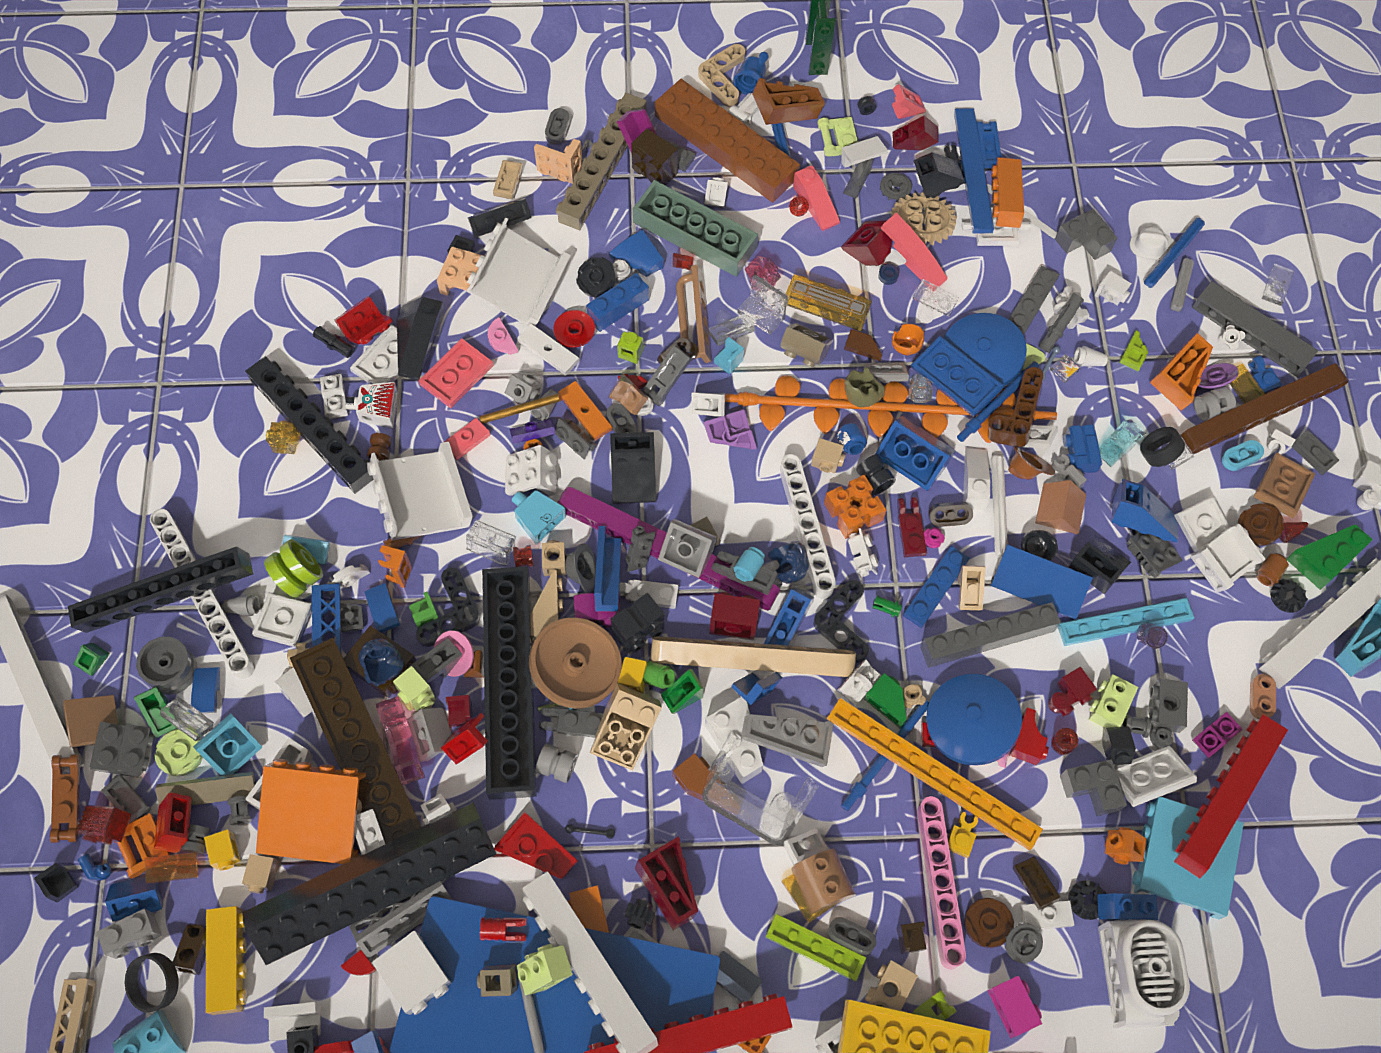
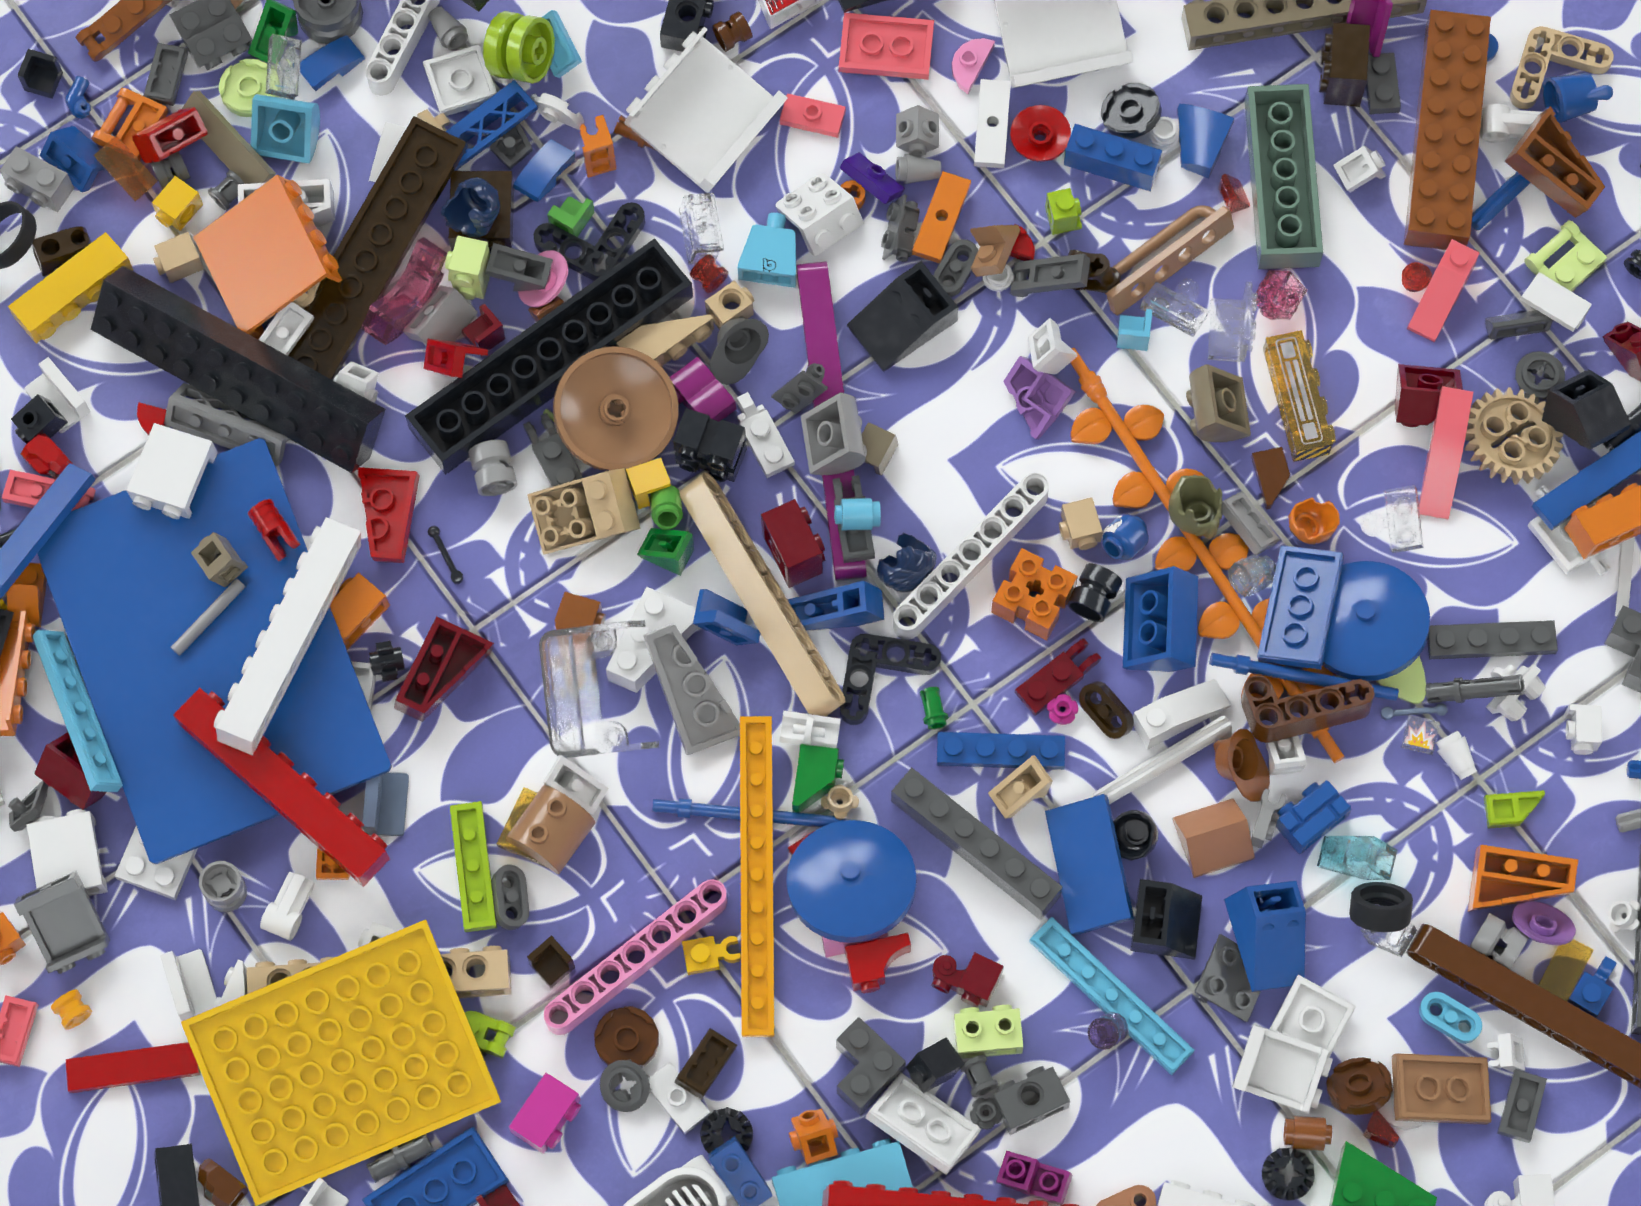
camera: 60 degrees right, 5 degrees up
clear red brick [75,805,132,845] -> none
pearl gold bar [480,393,562,424] -> none
yellowish green brick [517,944,573,996] -> none
blue fence [594,526,621,612] -> none
white hinge [848,528,879,577] -> none
dark blue tile [878,264,899,285] -> none
clear red wheel [1051,728,1079,755] -> none

